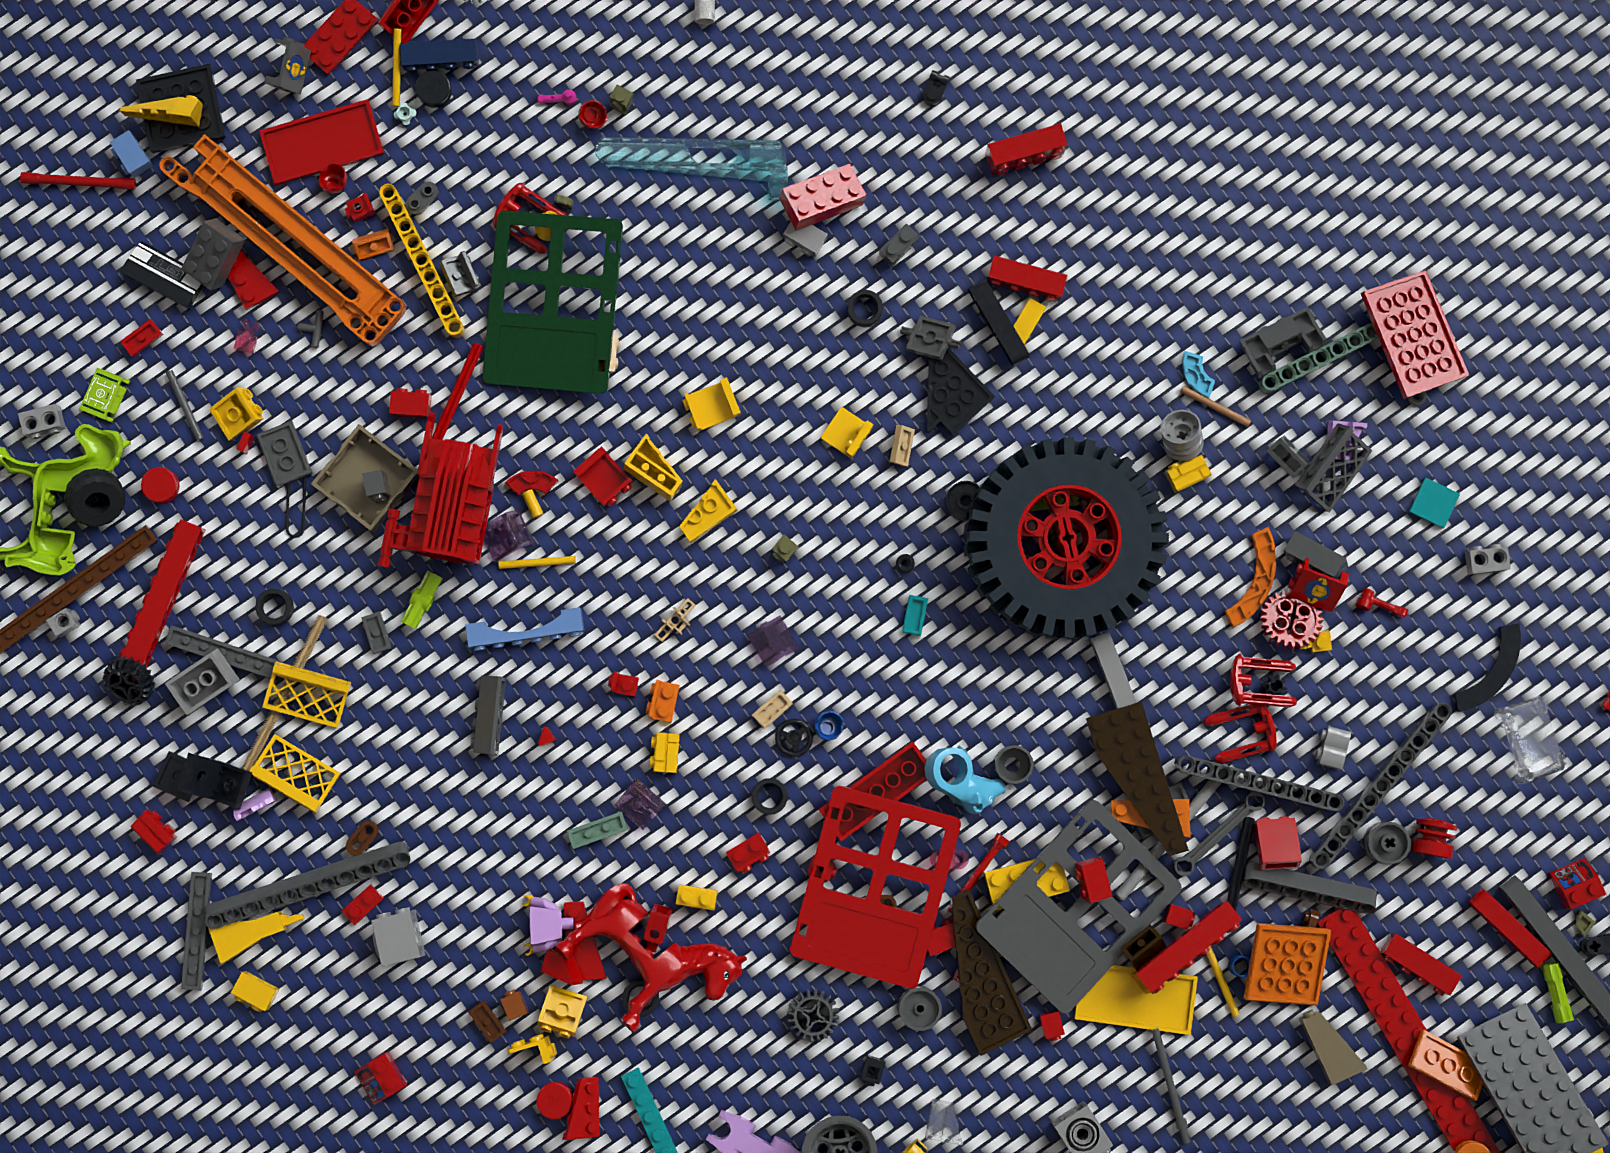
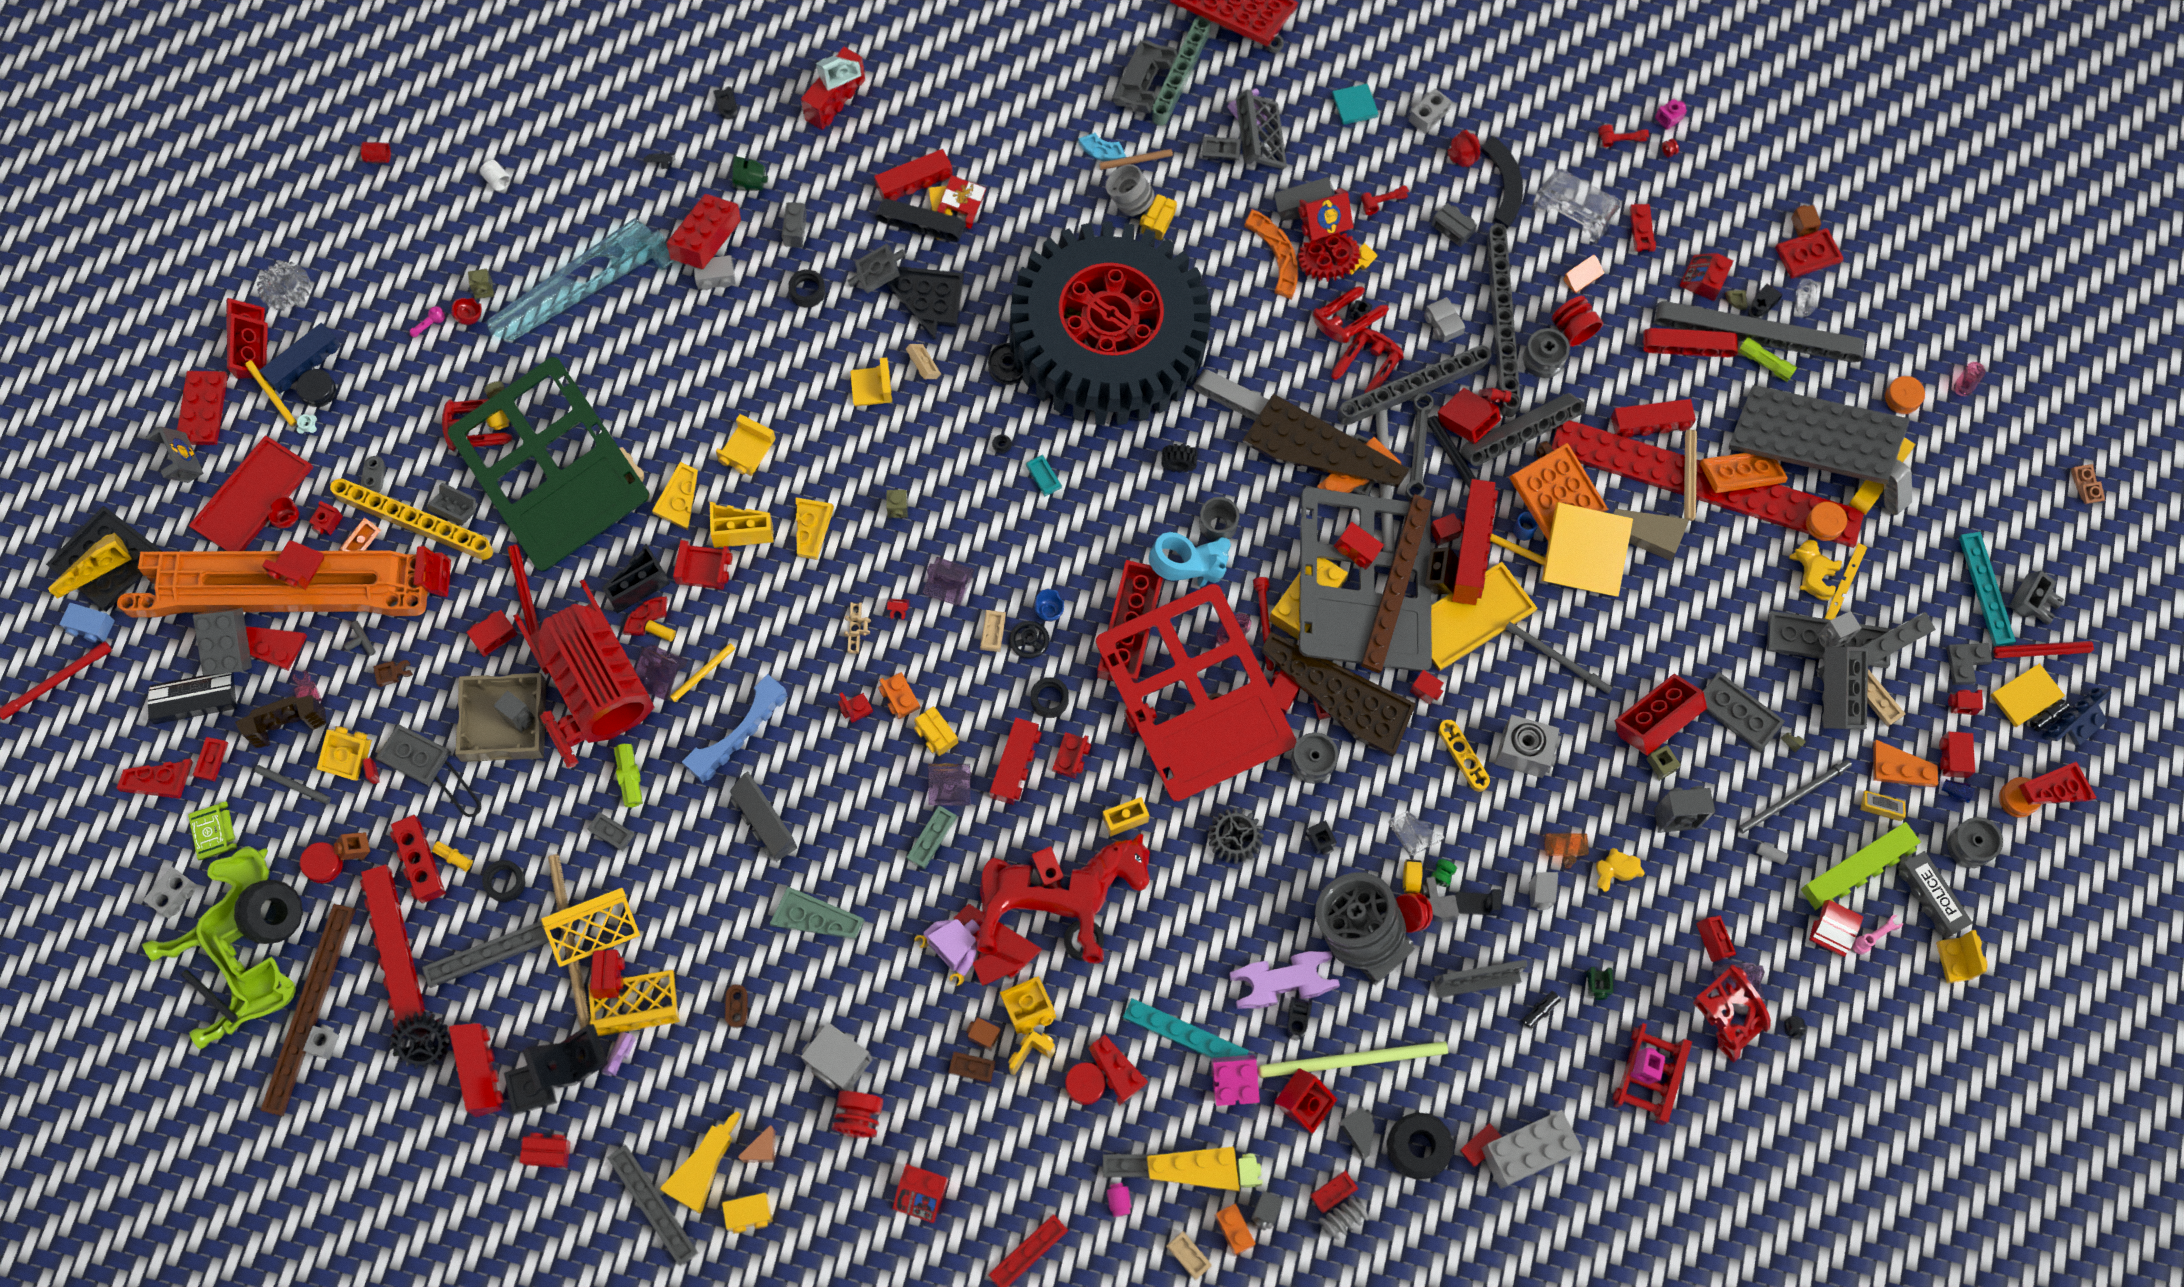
camera: 40 degrees left, 15 degrees down
light grey brick [165,648,240,715] -> none
dark grey beam [204,842,411,929] -> none
red plate [342,884,384,925] -> none
red slope [538,726,557,746] -> none
yellow brick [676,884,718,910] -> none
none -> red wing [117,758,193,799]
none -> black bar [181,970,238,1023]
none -> dark brown plate [235,695,326,748]
none -> red bracket [262,540,324,590]
none -> dark orange brick [334,832,370,860]
none -> reddish brown plate [373,660,413,687]
none -> red brick [390,814,446,904]
none -> red slope [414,546,451,597]
none -> yellow axle [432,841,473,872]
none -> red slope [449,1023,504,1117]
none -> red brick [590,950,625,999]
none -> black wedge [602,544,670,614]
none -> black piece [644,153,676,169]
none -> yellow wing [652,462,698,531]
none -> dark green helmet [732,156,769,191]
none -> nougat slope [738,1125,776,1163]
none -> sand green wing [770,887,865,940]
none -> light aqua slope [816,56,861,91]
none -> red wheel [832,1091,884,1138]
none -> red tile [887,598,909,619]
none -> flag [937,175,986,229]
none -> red brick [990,717,1042,805]
none -> yellow brick [1102,797,1149,837]
none -> black tyre [1161,444,1197,473]
none -> reddish brown plate [1361,494,1433,674]
none -> dark grey brick [1431,203,1477,247]
none -> yellow beam [1438,719,1490,792]
none -> red helmet [1448,129,1480,167]
none -> red plate [1478,388,1511,403]
none -> yellow tile [1541,502,1633,597]
none -> slope [1563,255,1604,294]
none -> red plate [1629,204,1656,252]
none -> tan axle [1684,430,1697,521]

